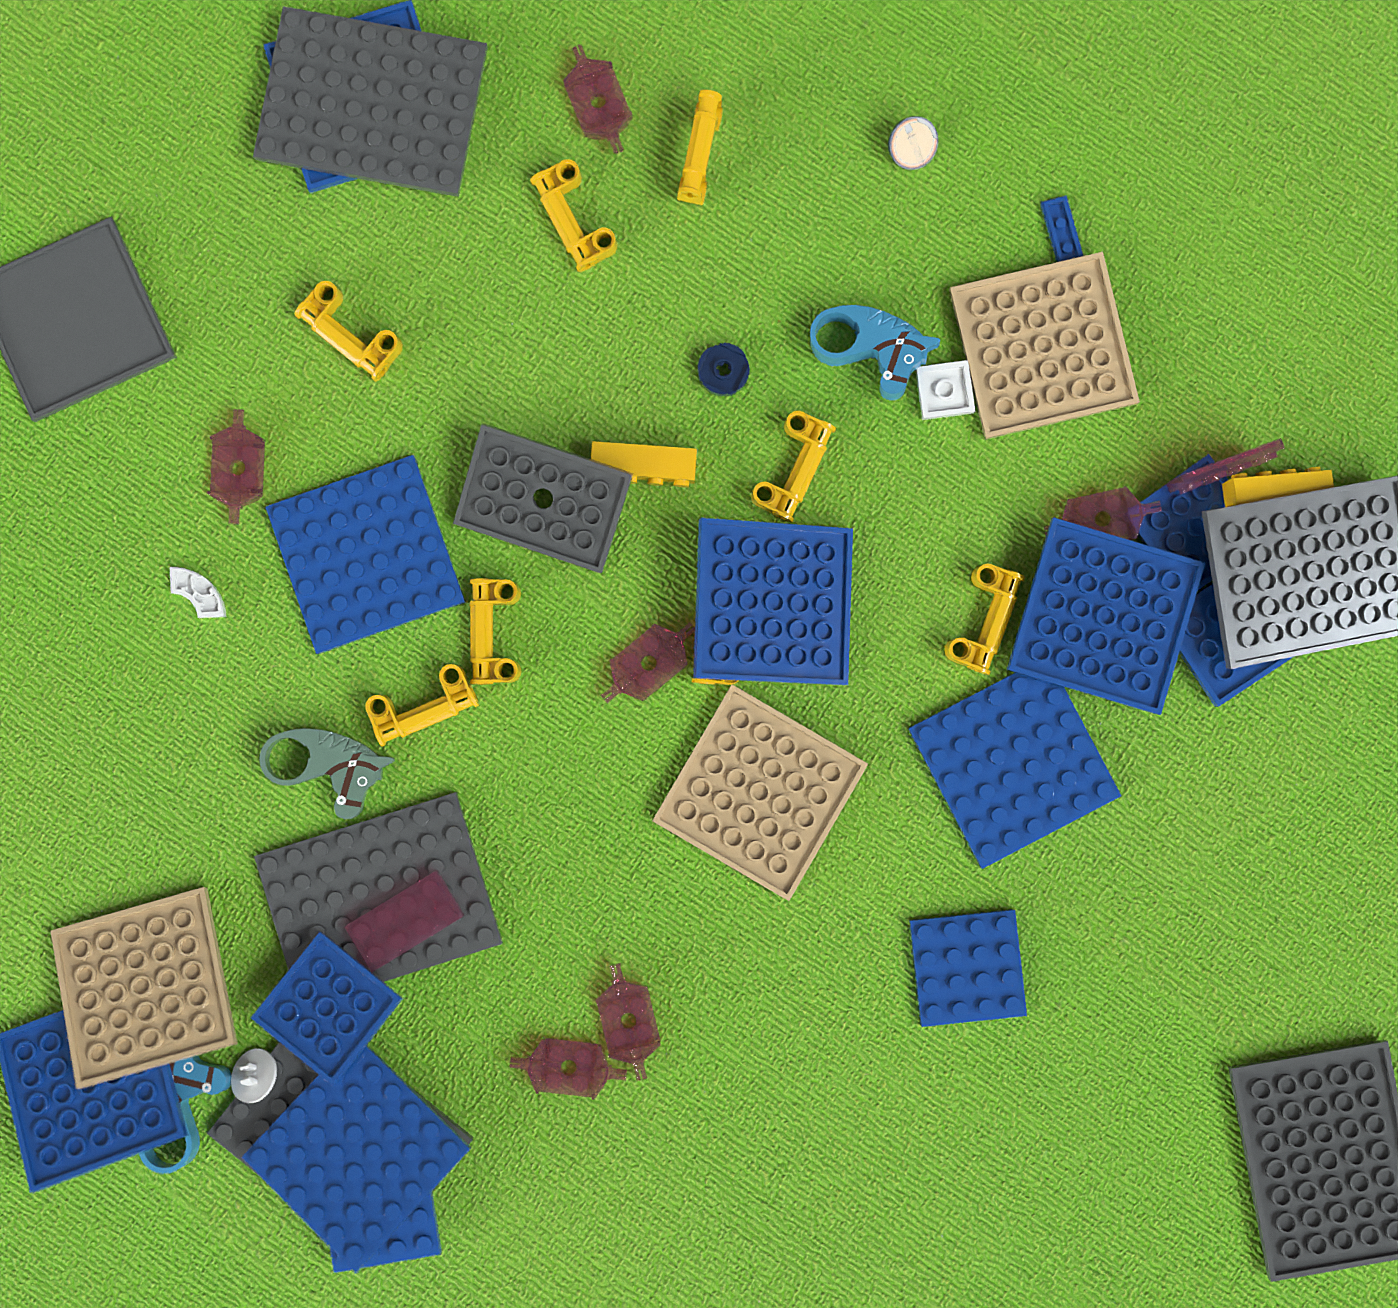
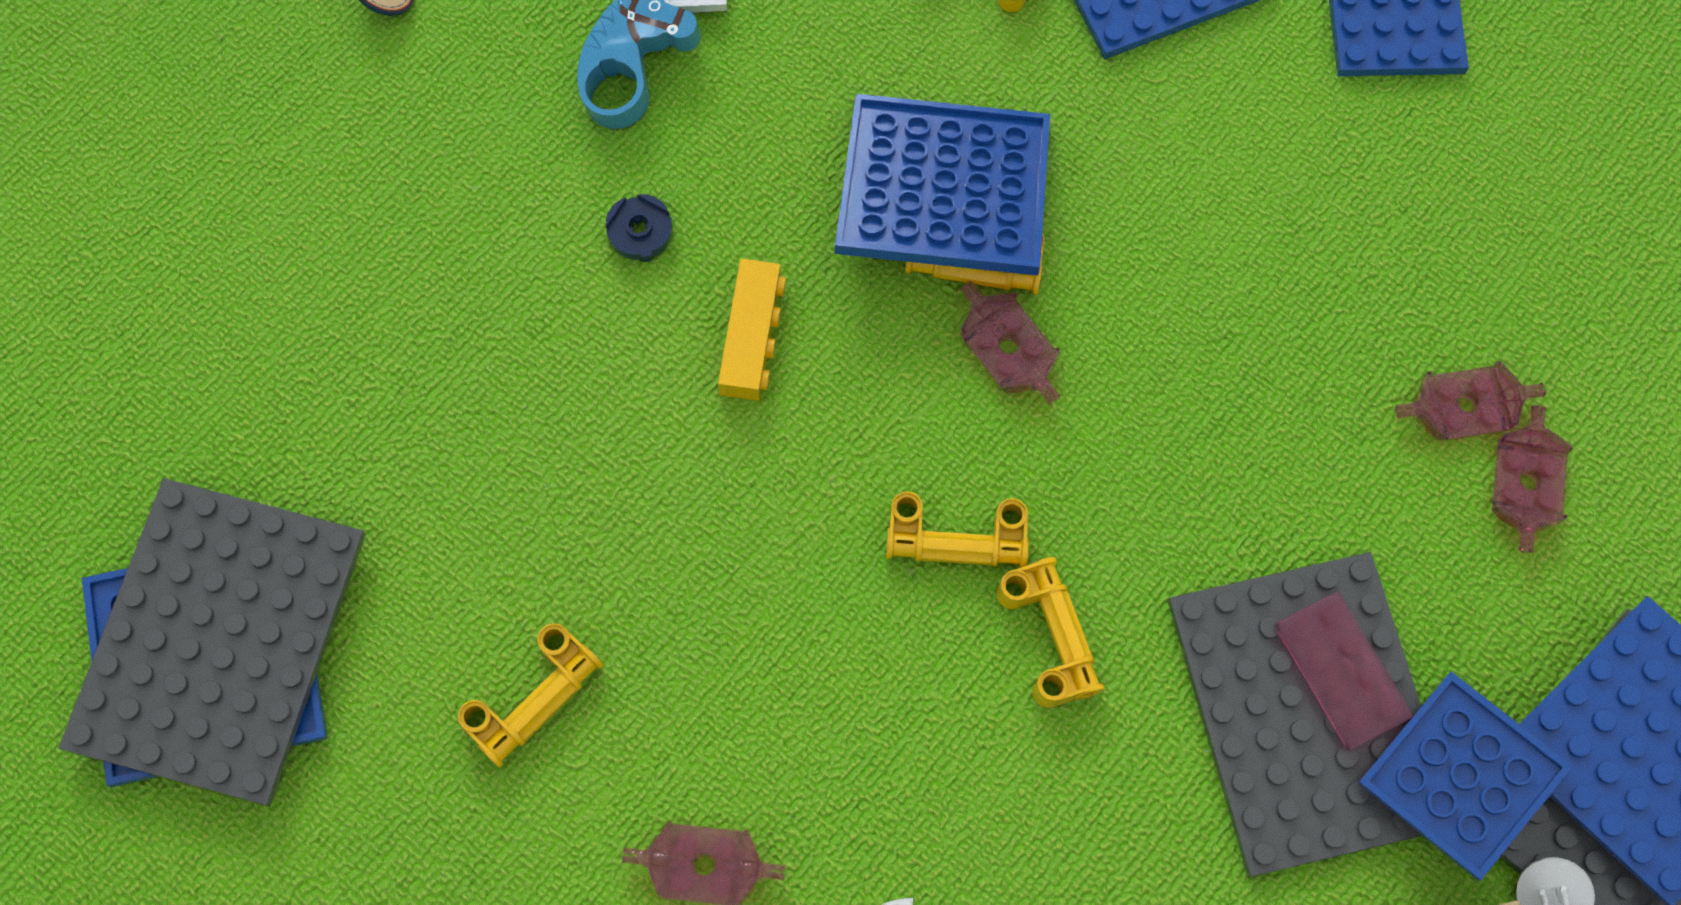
camera: 85 degrees left, 15 degrees down
sand green animal [260,729,395,819] -> none
blue plate [266,455,466,654] -> none
dark grey plate [453,423,634,574] -> none
yellow piece [530,159,617,272] -> none
clear pink plate [563,45,633,154] -> none
tan plate [652,685,868,901] -> none
yellow piece [677,90,723,205] -> none
yellow piece [751,411,836,523] -> none

